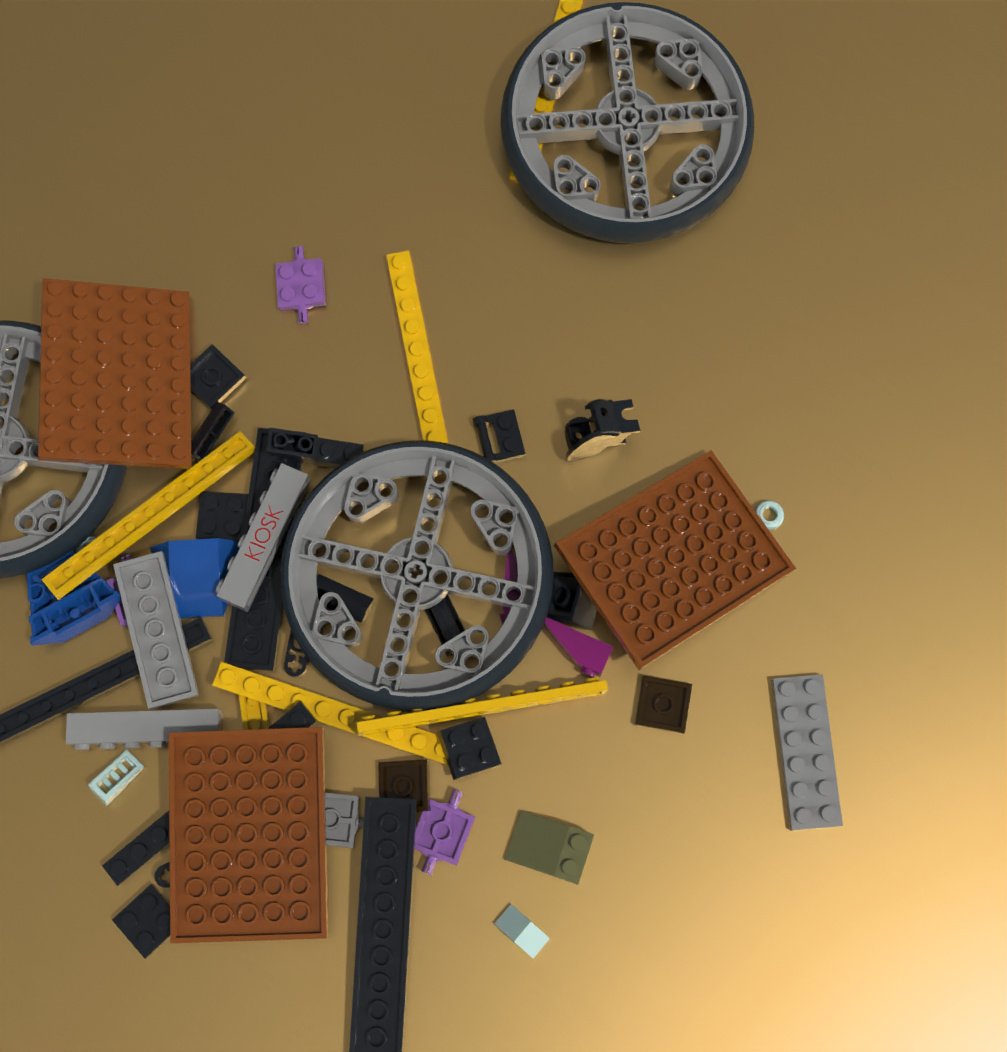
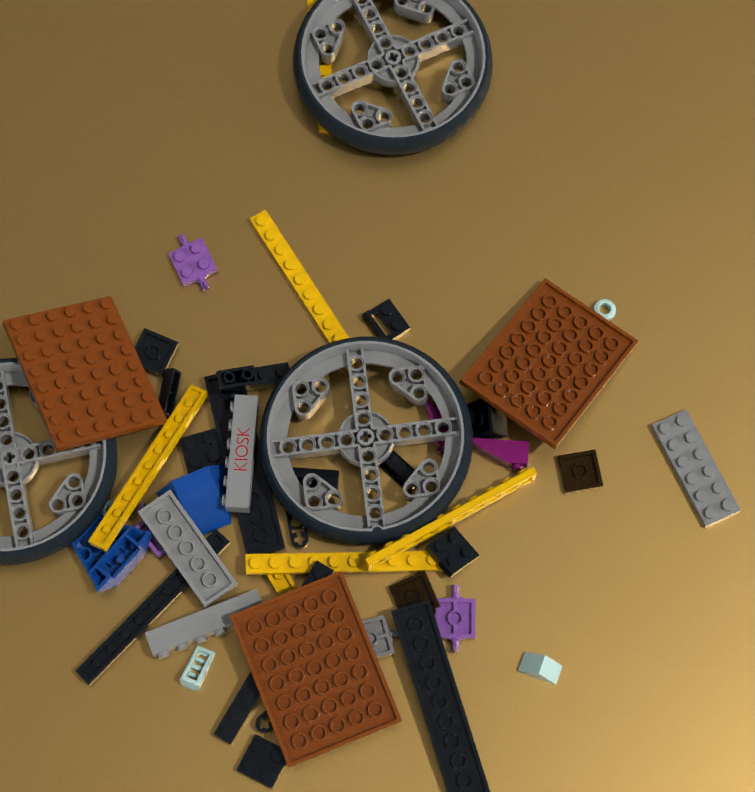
camera: 20 degrees left, 5 degrees down
olive slope [504,811,594,885] -> none
black piece [565,399,641,462] -> none

